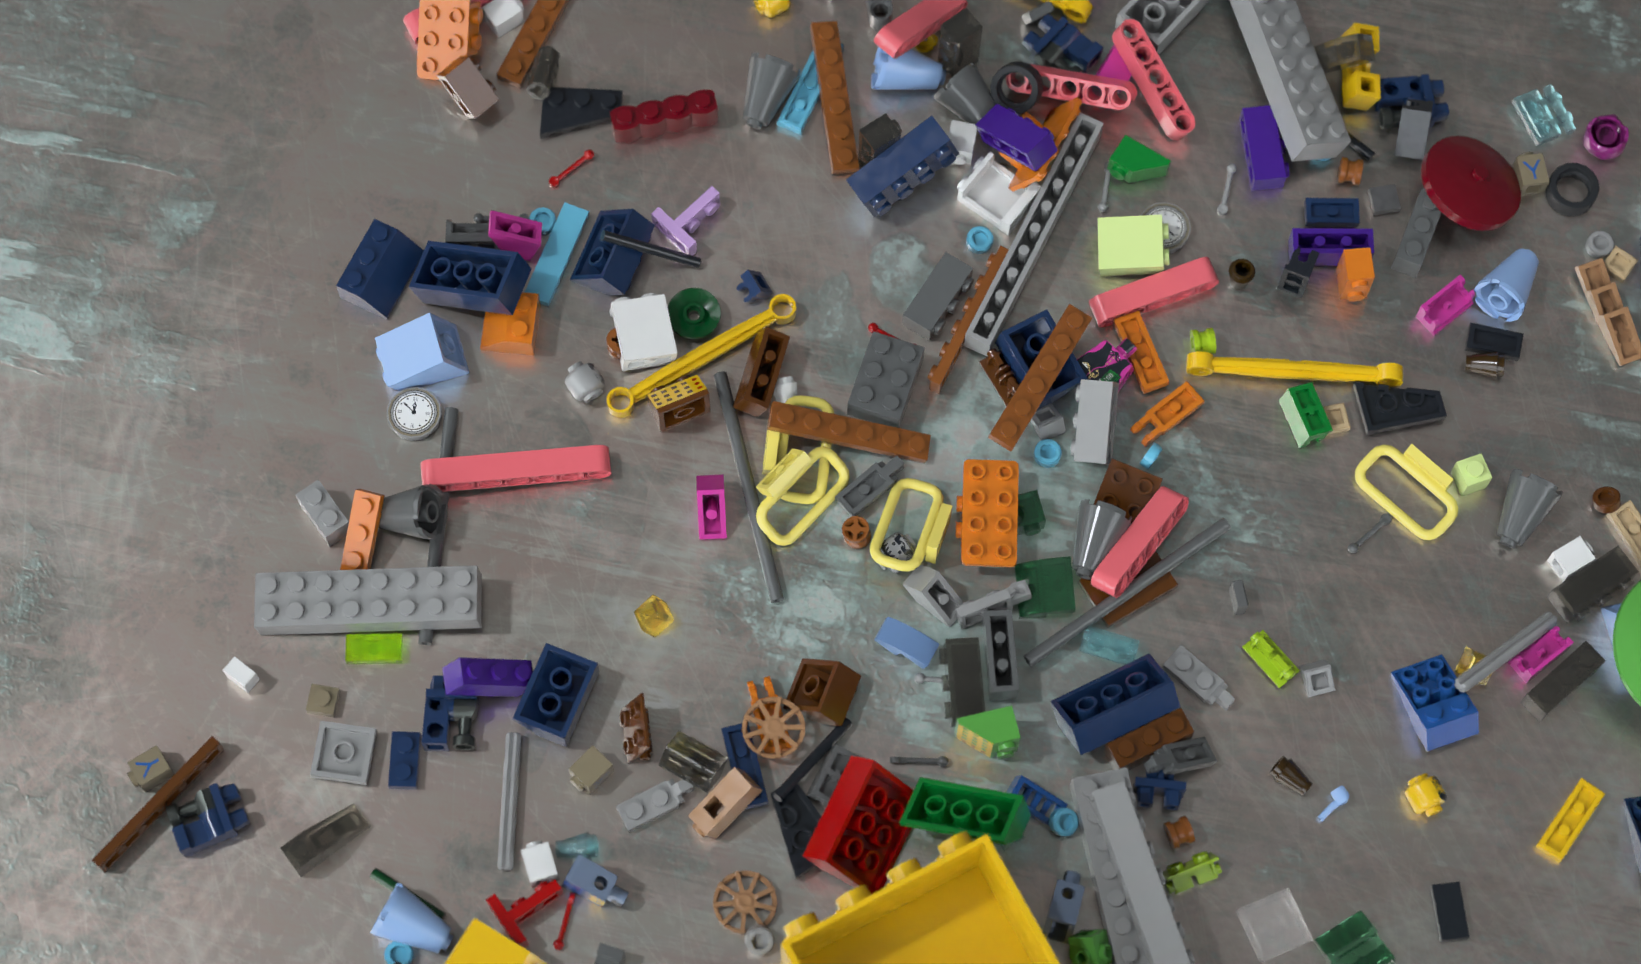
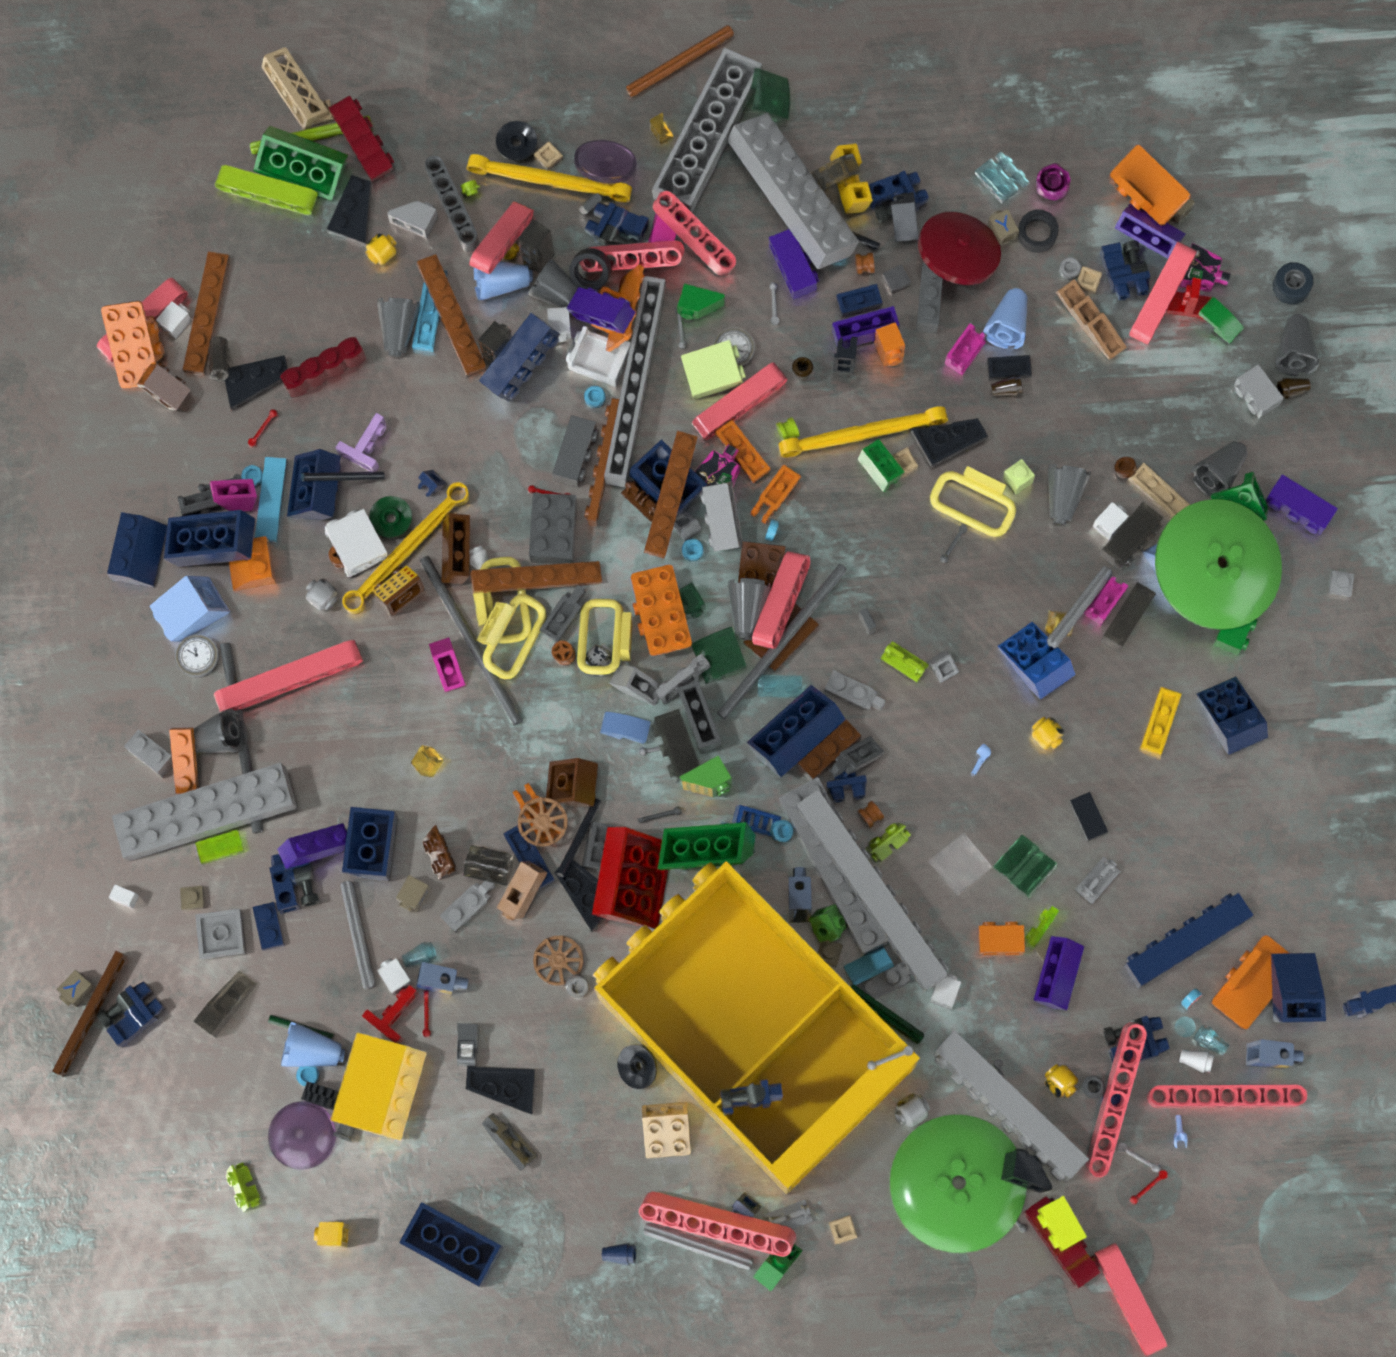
camera: 10 degrees left, 5 degrees up
dark brown cone [1269,756,1313,796] -> none

